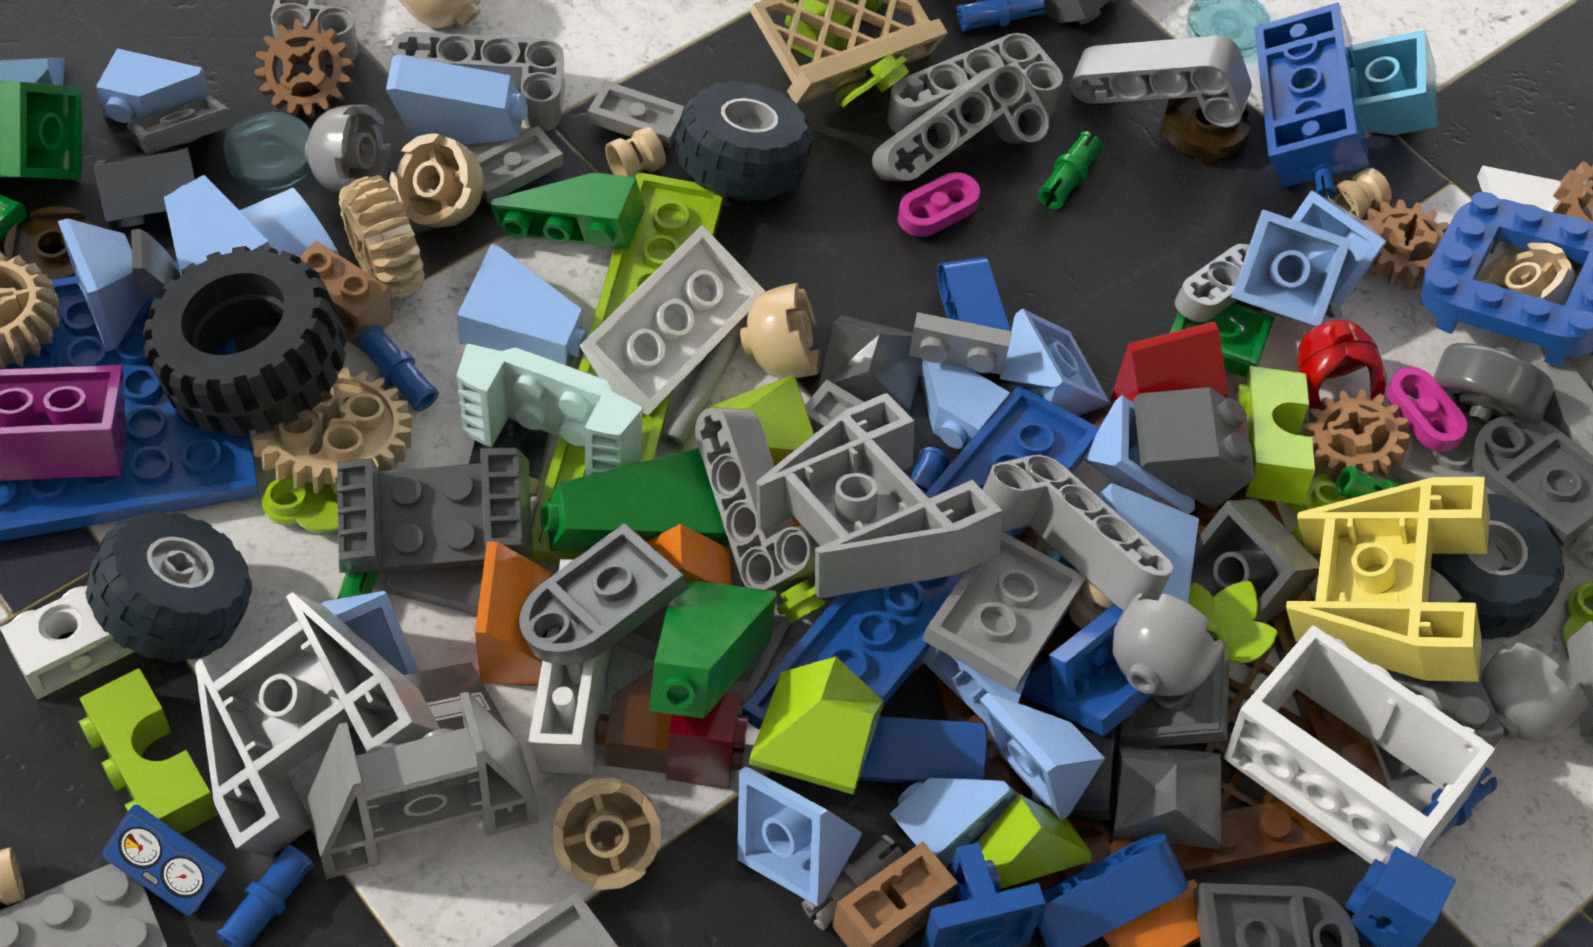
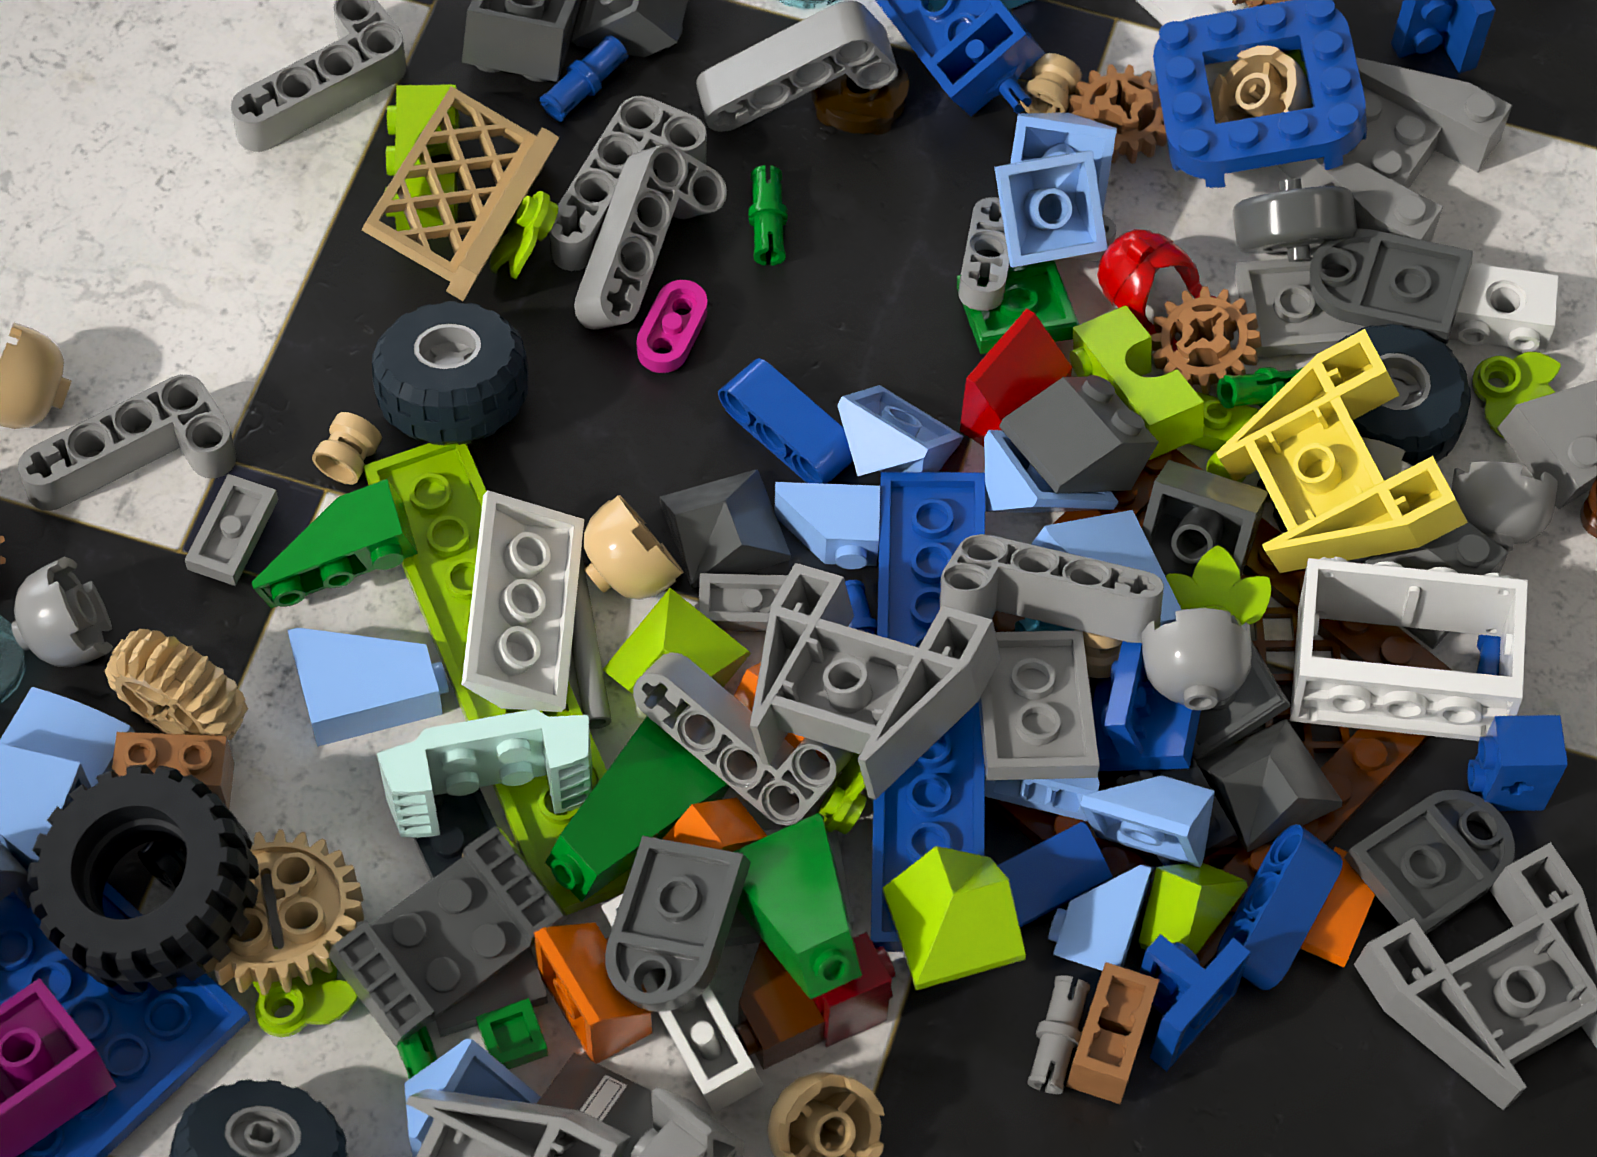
camera: 30 degrees left, 5 degrees up
blue pin [356,325,439,412] -> none
light blue slope [386,55,528,145] -> none
tan cylinder [390,133,484,228] -> none
light grey plate [588,81,684,149] -> none
light blue slope [737,766,862,906] -> none
light grey plate [909,312,1012,375] -> none
dark pink plate [1386,367,1467,452] -> none
none -> green plate [476,998,548,1070]

